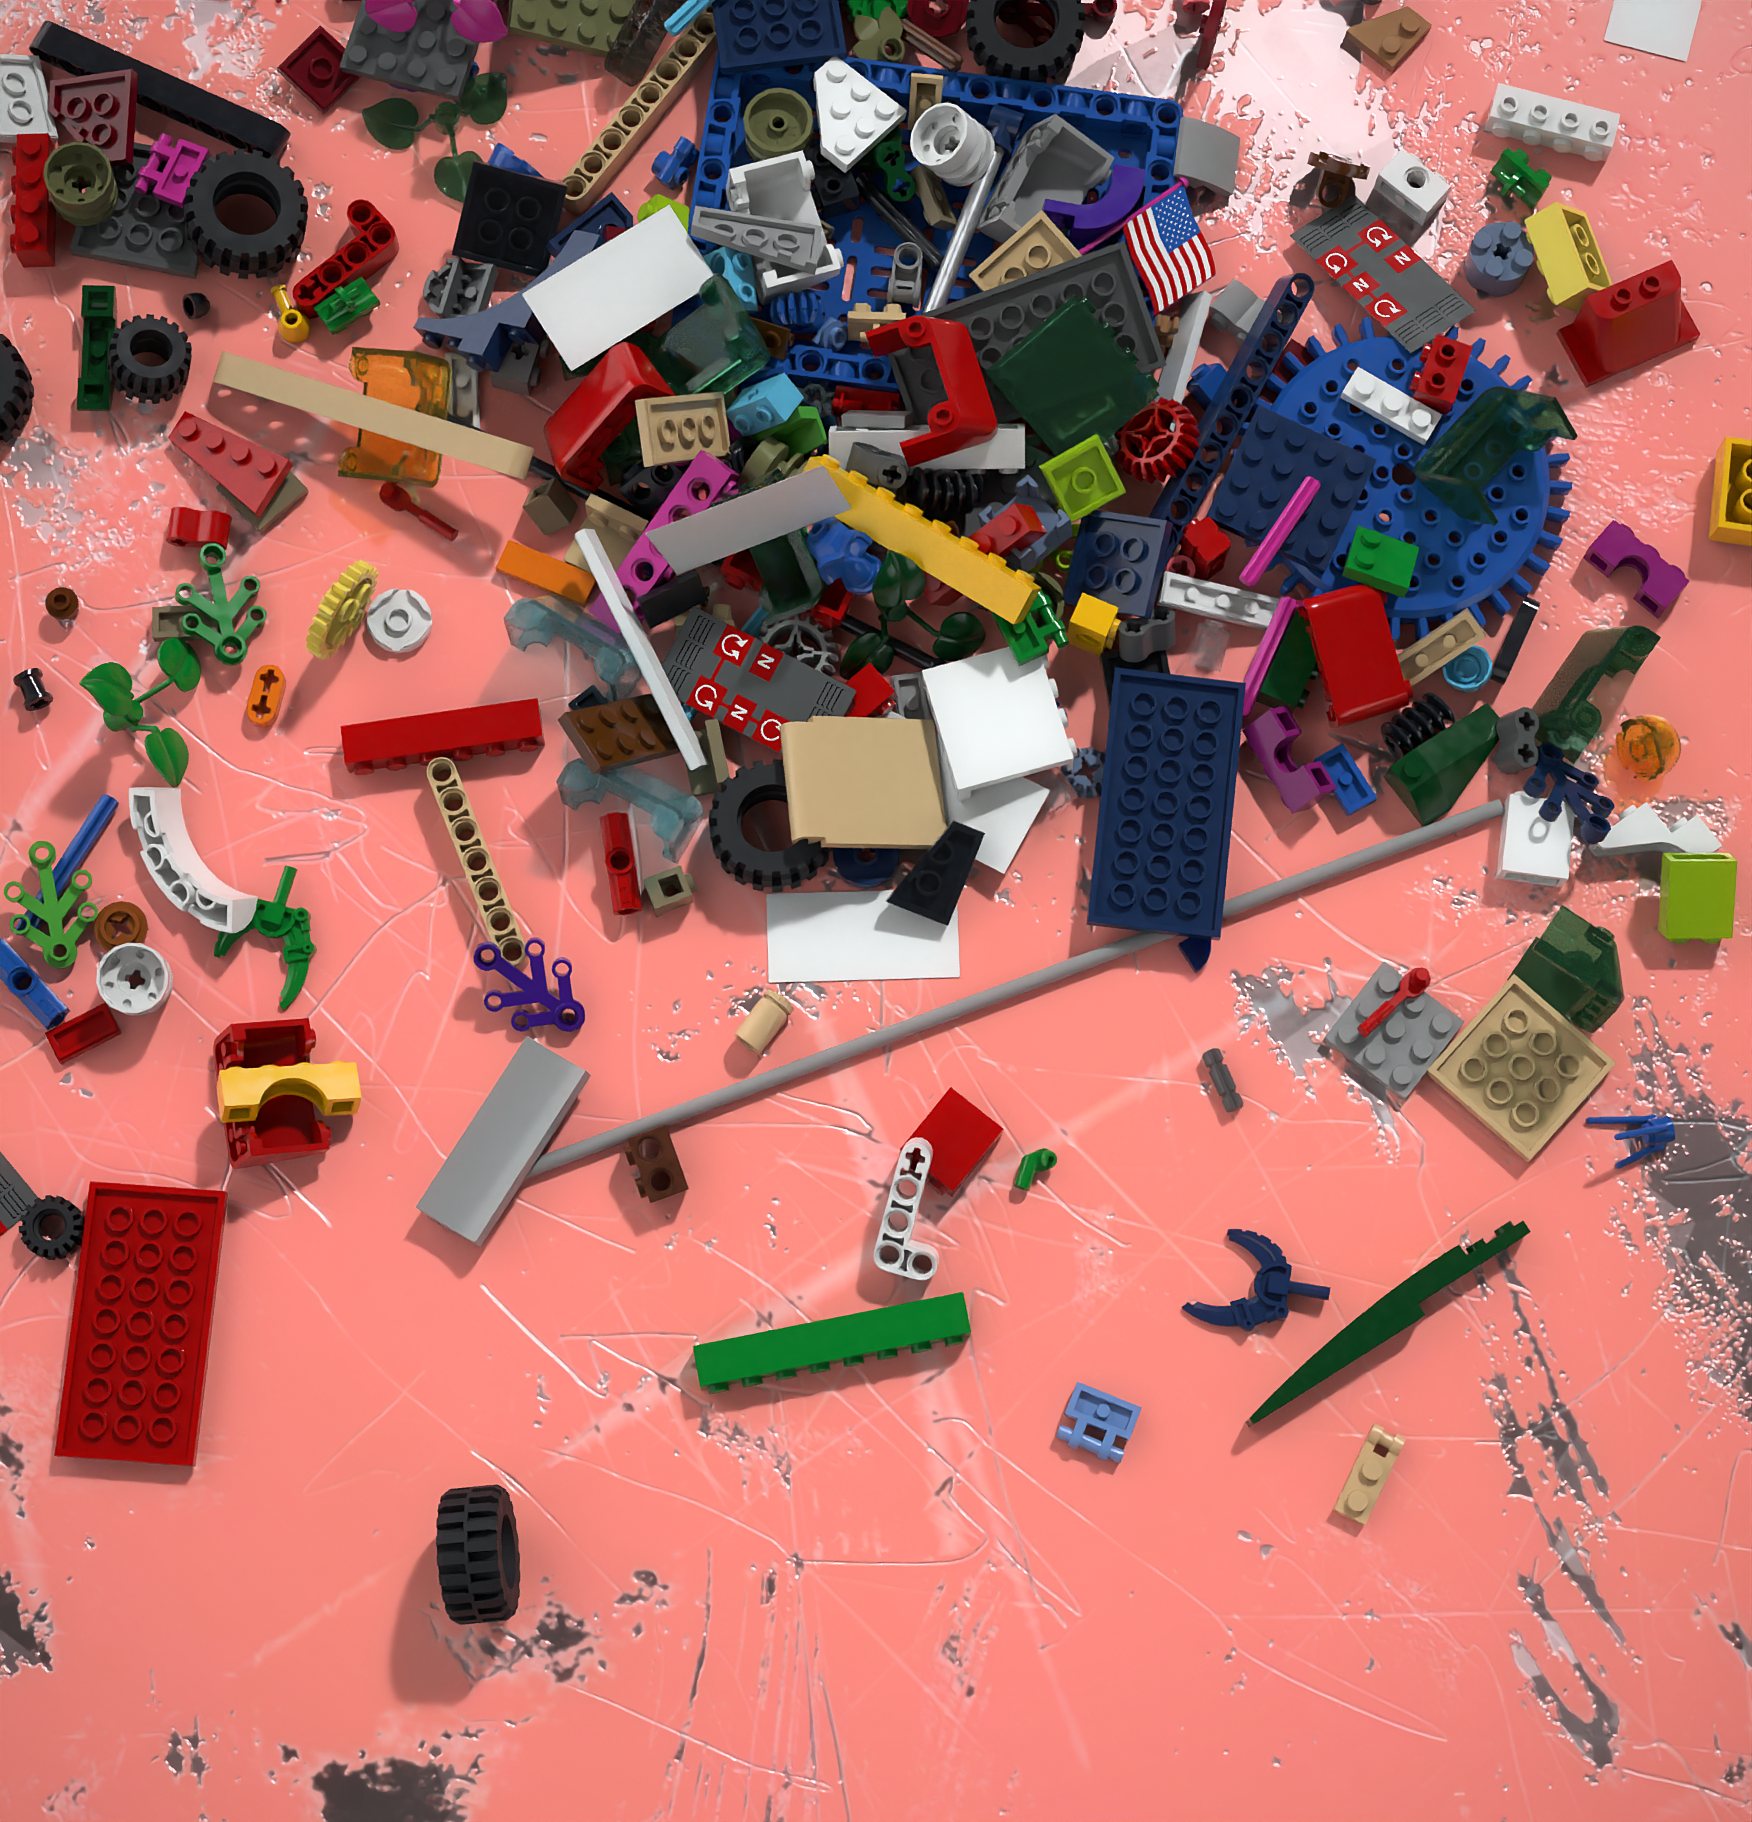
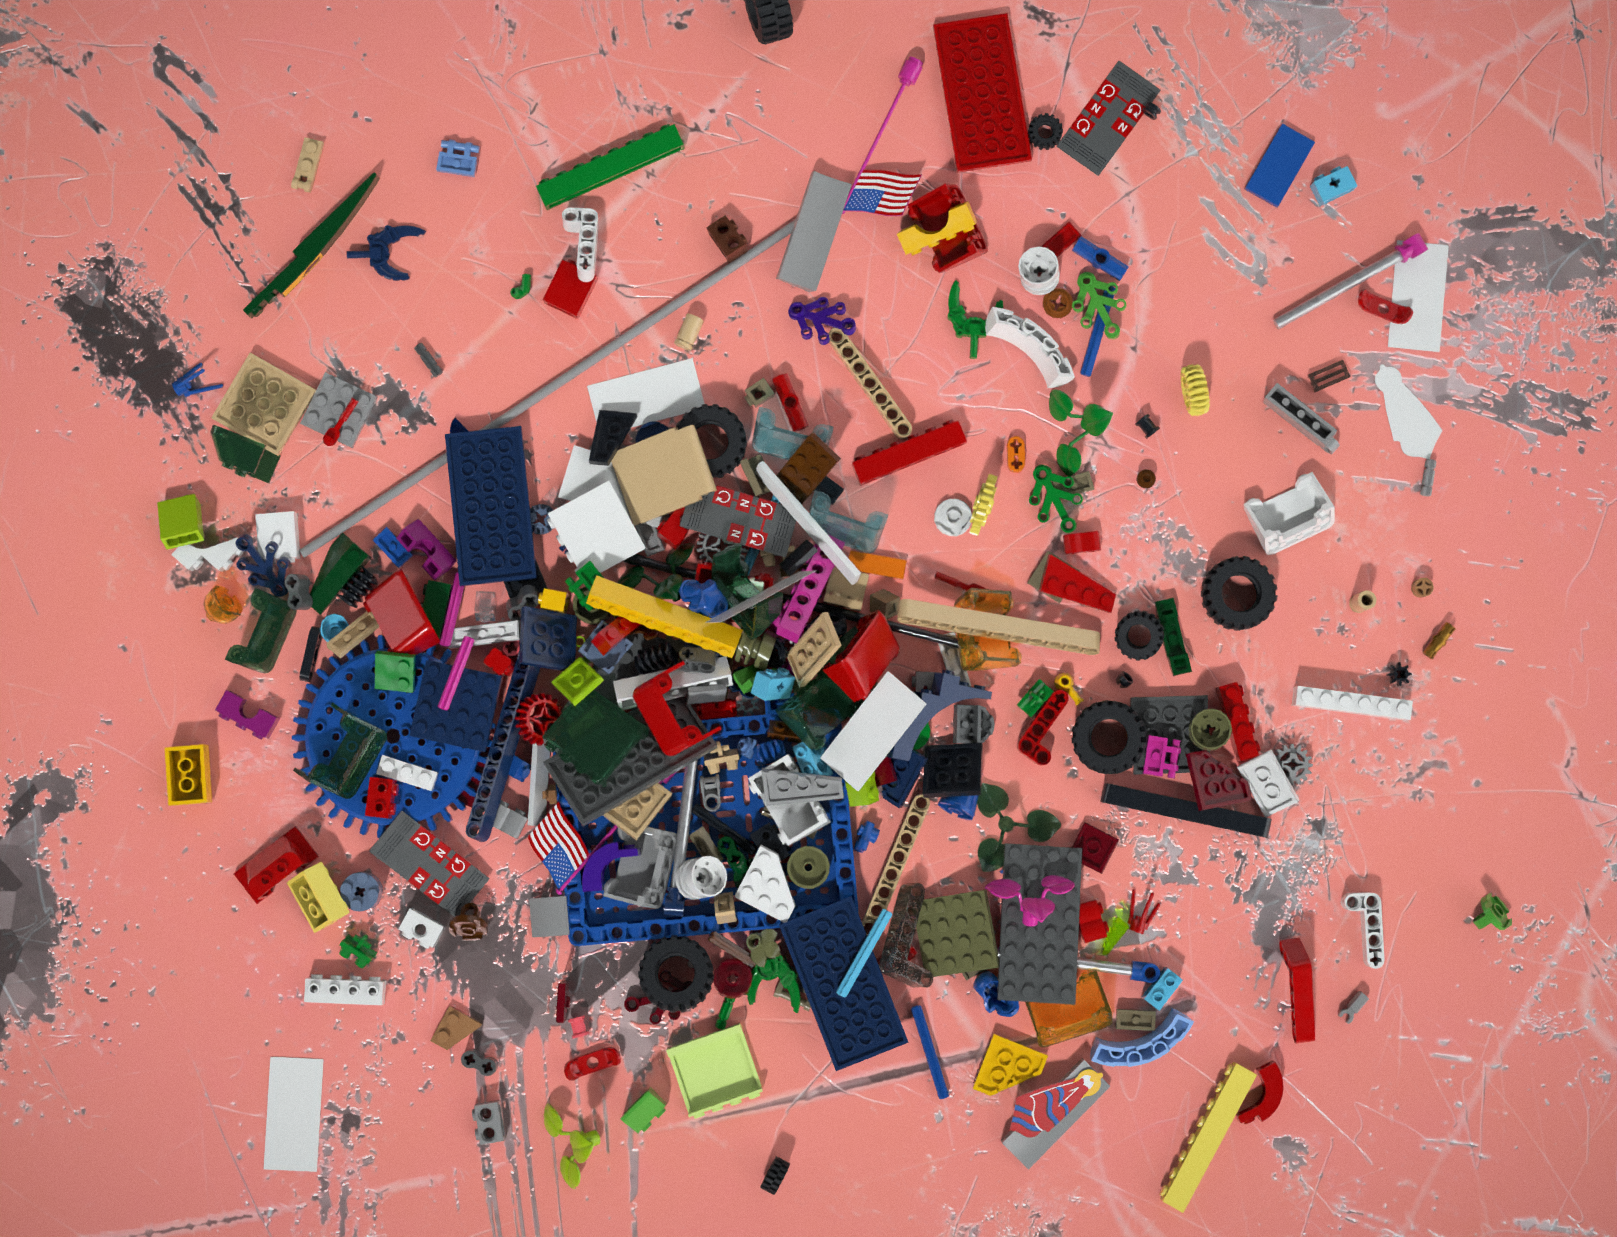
camera: 165 degrees right, 10 degrees up
none -> flag [842,56,923,216]

